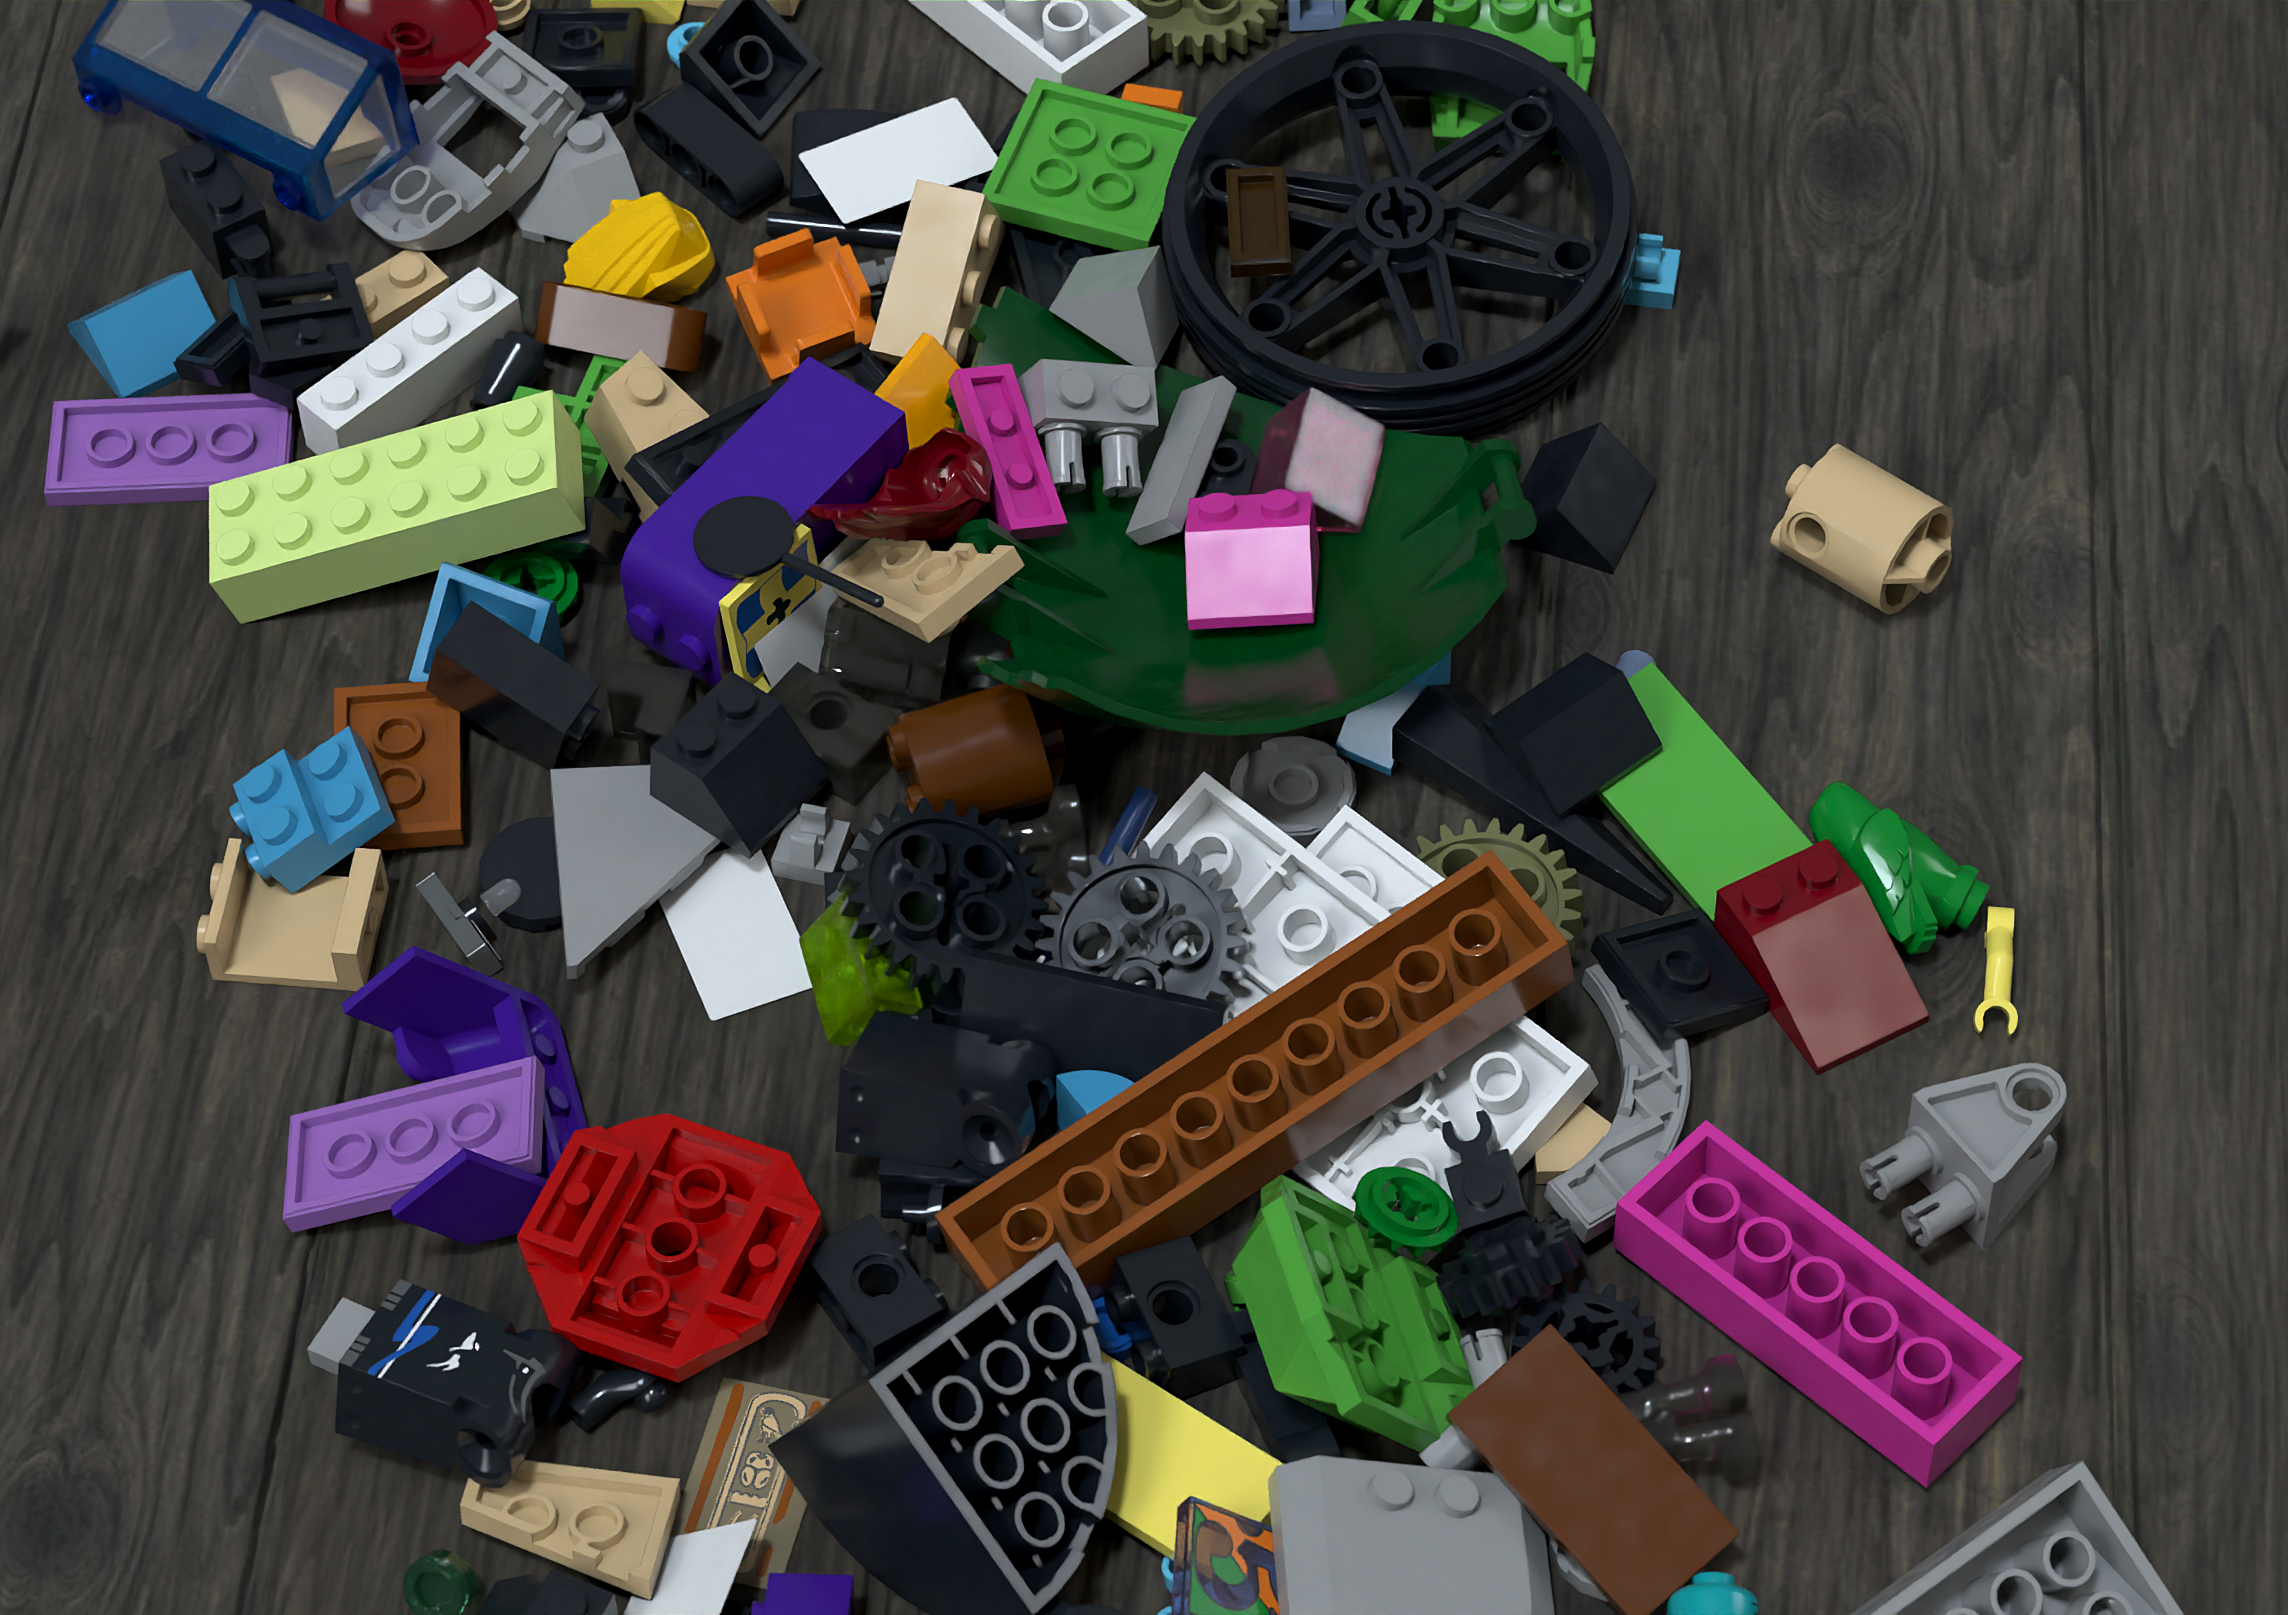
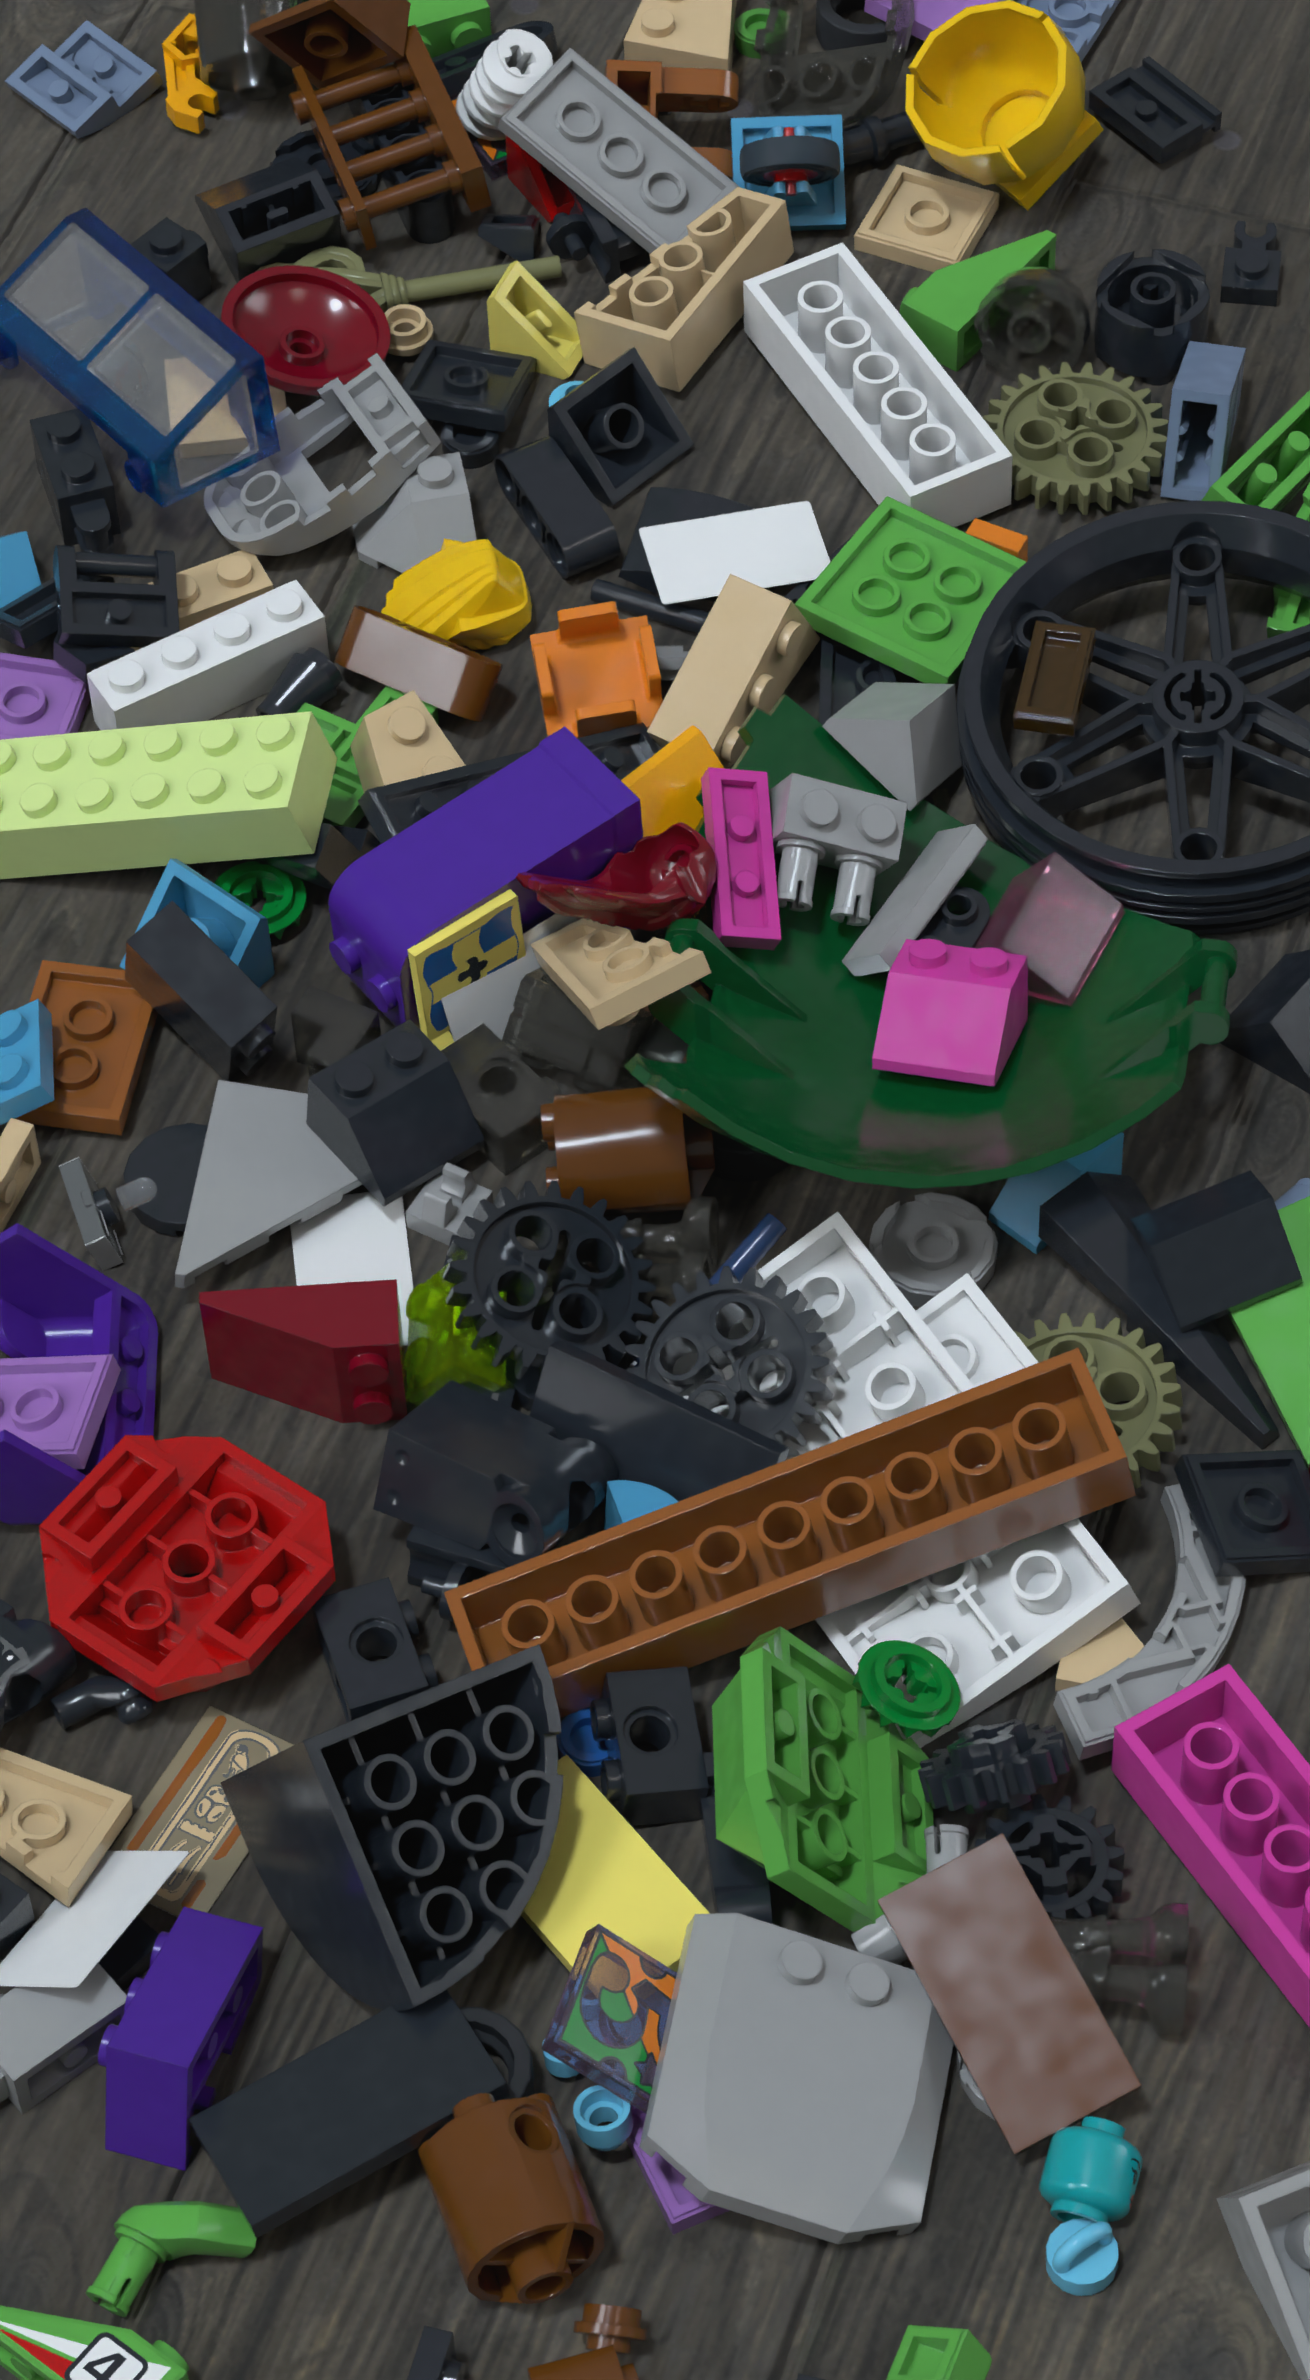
camera: 15 degrees right, 0 degrees up
black piece [693,496,885,608] -> none
black plate [1442,1110,1530,1238] -> none
none -> dark red slope [199,1279,408,1425]

